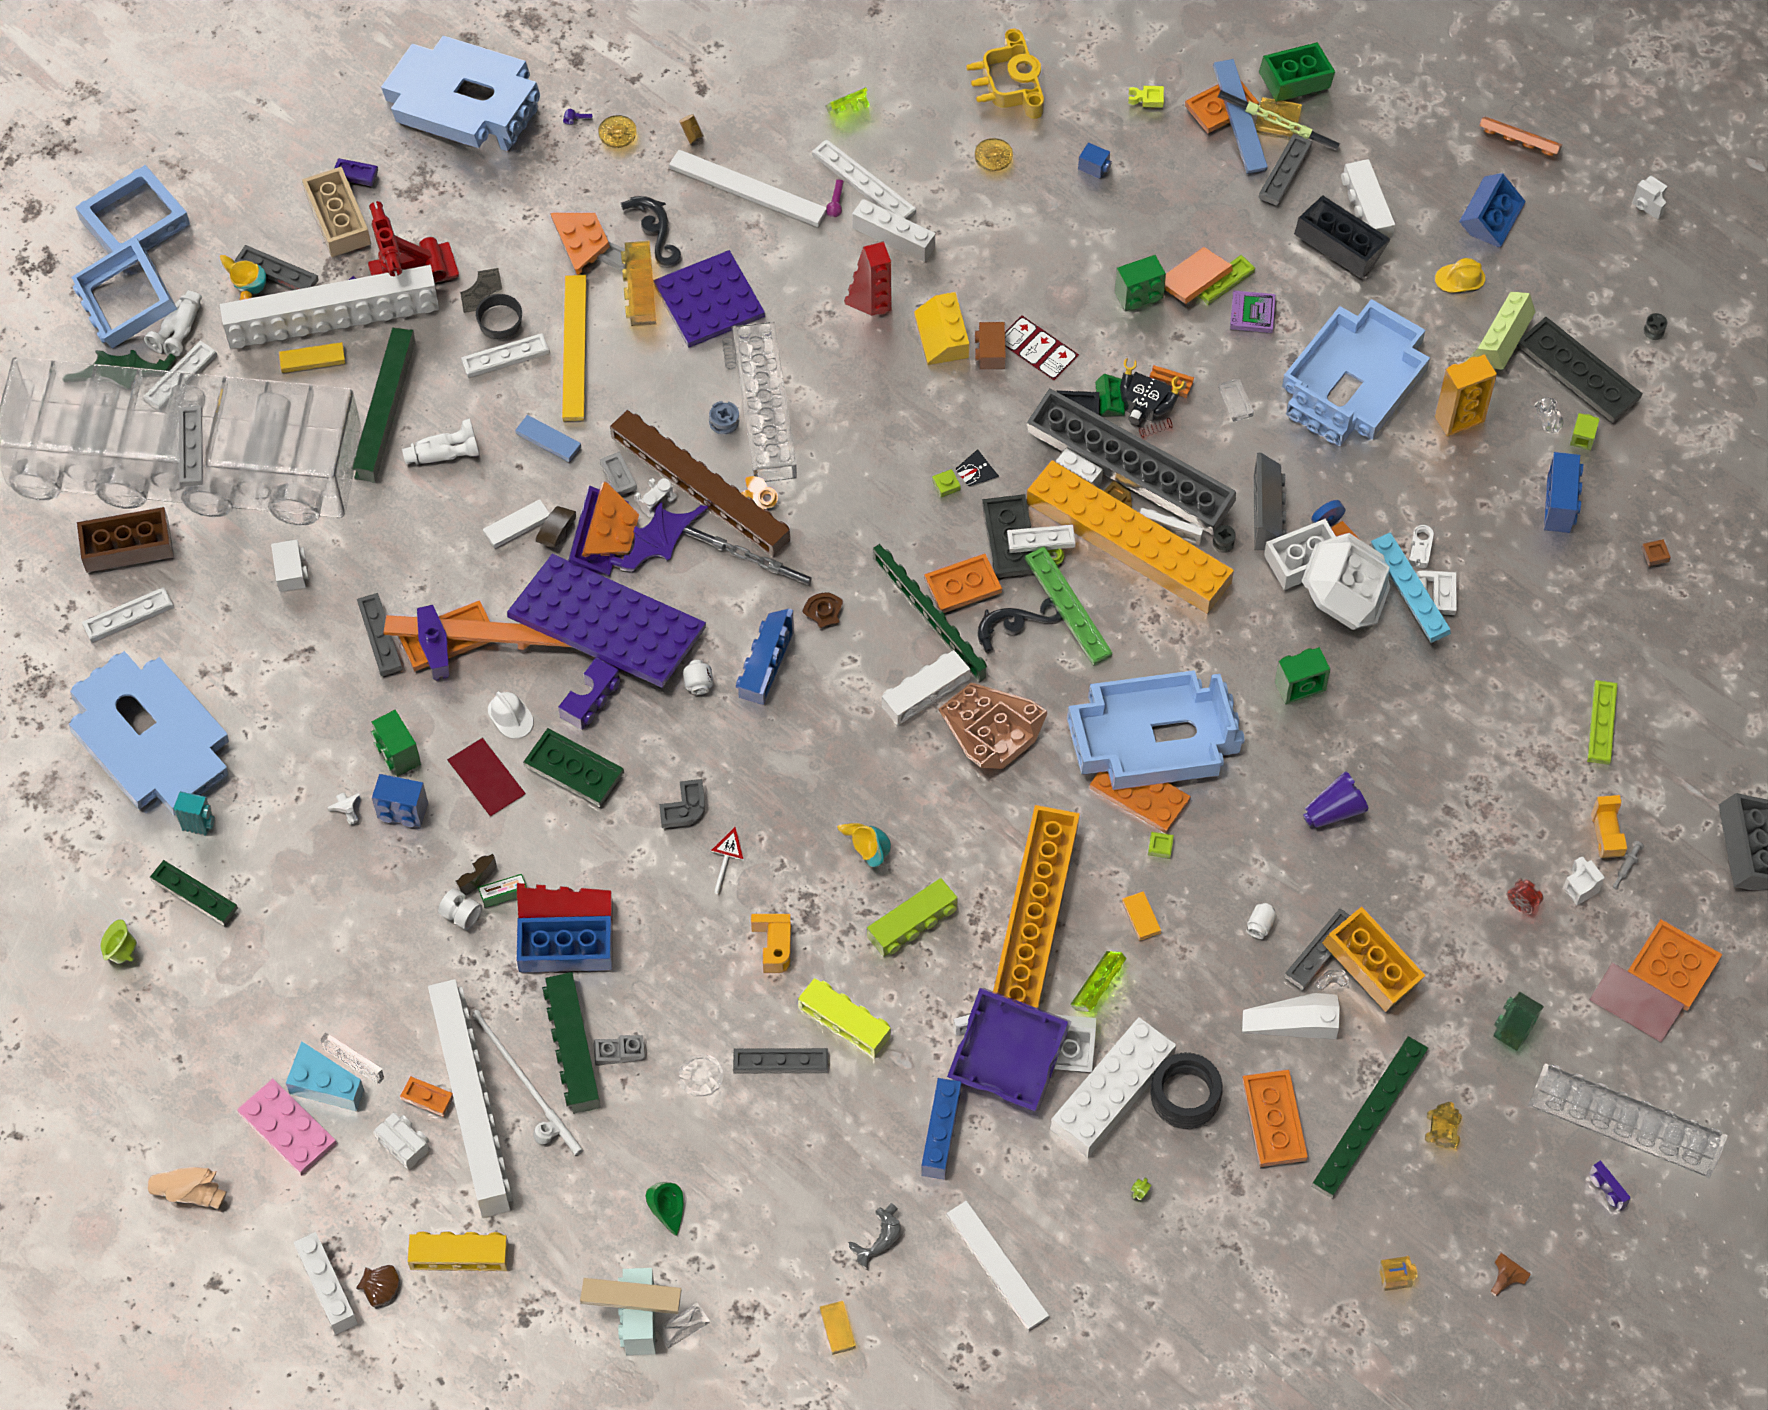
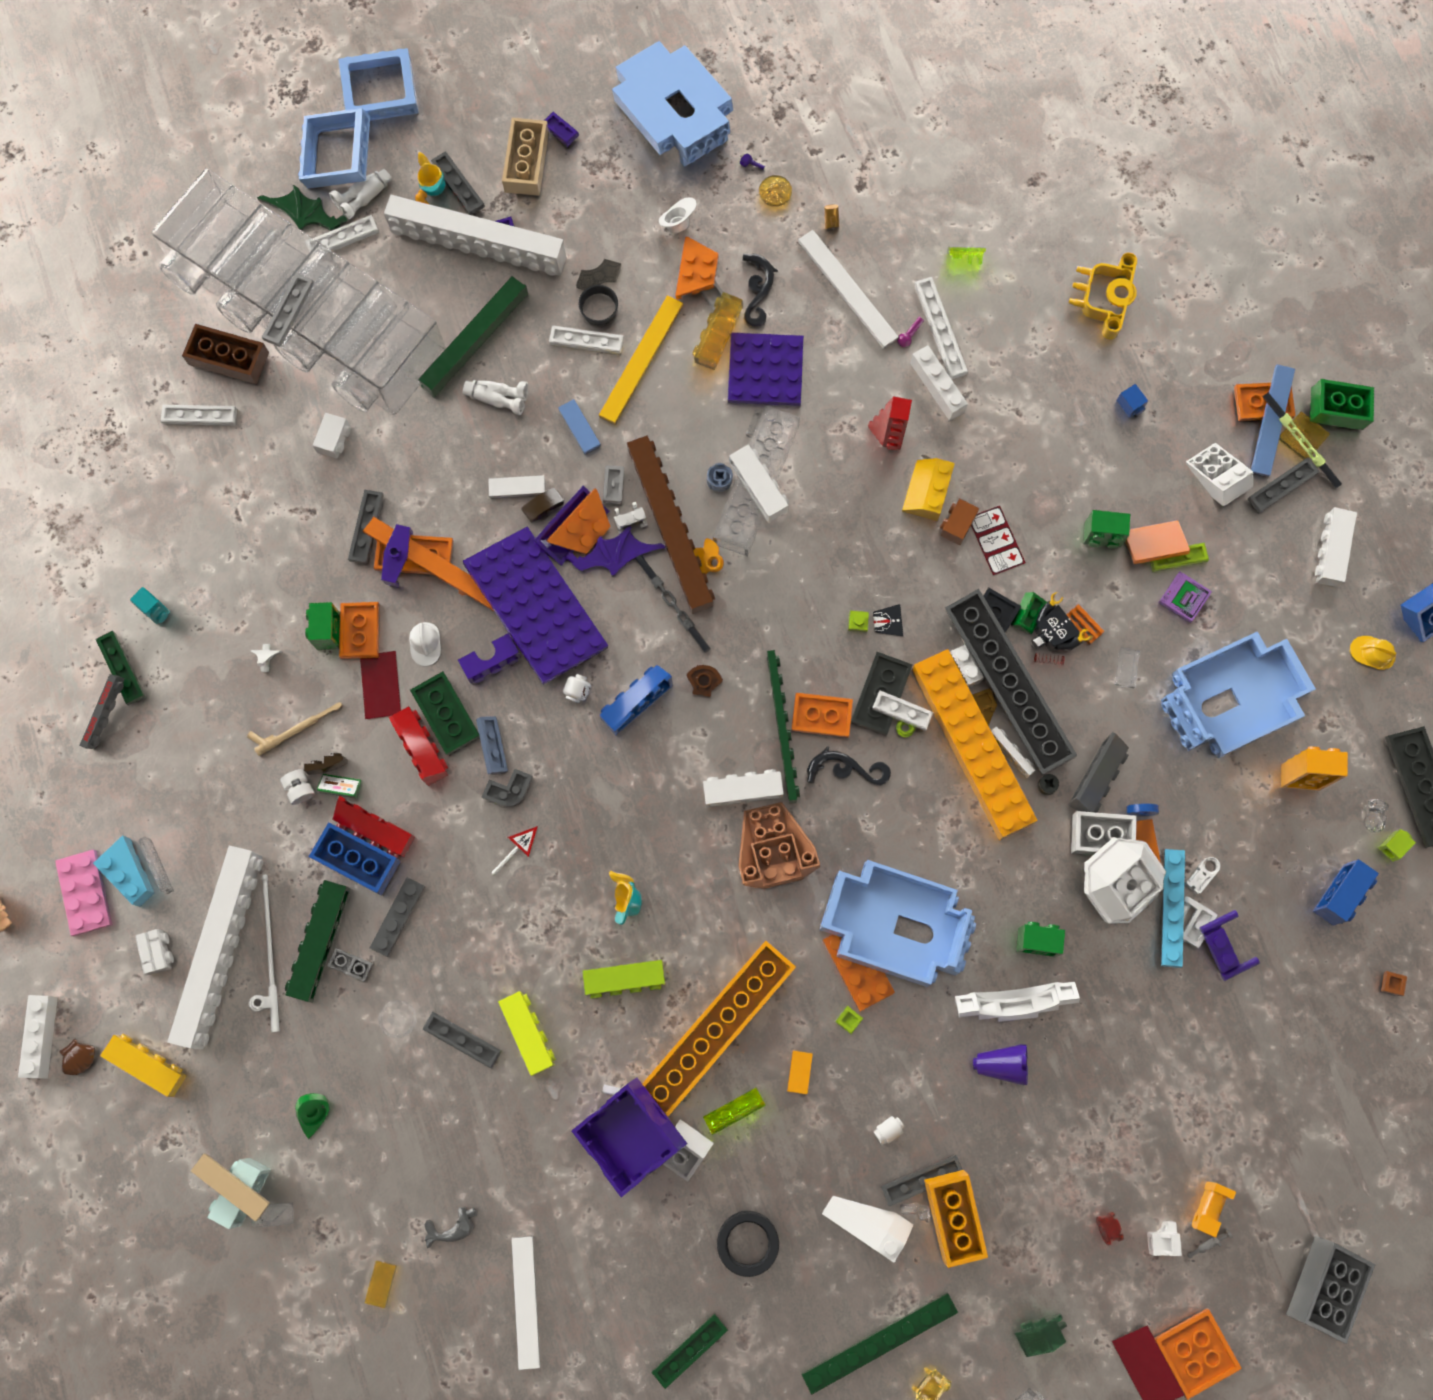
camera: 30 degrees right, 15 degrees up
light blue panel [69,651,229,816] -> none
lime piece [100,919,137,964] -> none
yellow tile [279,342,346,373] -> none
red plate [368,201,459,283] -> none
blue brick [372,774,428,827] -> none
orange plate [400,1076,454,1117] -> none
light orange piece [751,914,791,973] -> none
blue brick [921,1078,961,1180] -> none
clear yellow wheel [974,138,1013,171] -> none
bright green tile [1025,546,1113,665] -> none
white brick [1050,1017,1176,1158] -> none
neon yellow plate [1128,86,1164,108] -> none
lime plate [1130,1177,1151,1200] -> none
orange plate [1242,1070,1308,1167] -> none
black slope [1294,195,1390,278] -> none
yellowish green wedge [1466,292,1536,370] -> none
lime tile [1587,680,1617,765] -> none
none -> dark grey plate [79,674,125,749]
none -> tan piece [247,702,343,756]
none -> orange tile [339,602,380,659]
none -> dark grey plate [369,877,425,957]
none -> red wedge [389,706,449,786]
none -> sand blue plate [476,716,508,775]
none -> dark green plate [651,1313,728,1389]
none -> white piece [659,197,697,236]
none -> white brick [729,444,789,523]
none -> white piece [955,982,1080,1022]
none -> white slope [1186,443,1253,506]
none -> dark purple plate [1199,910,1260,981]

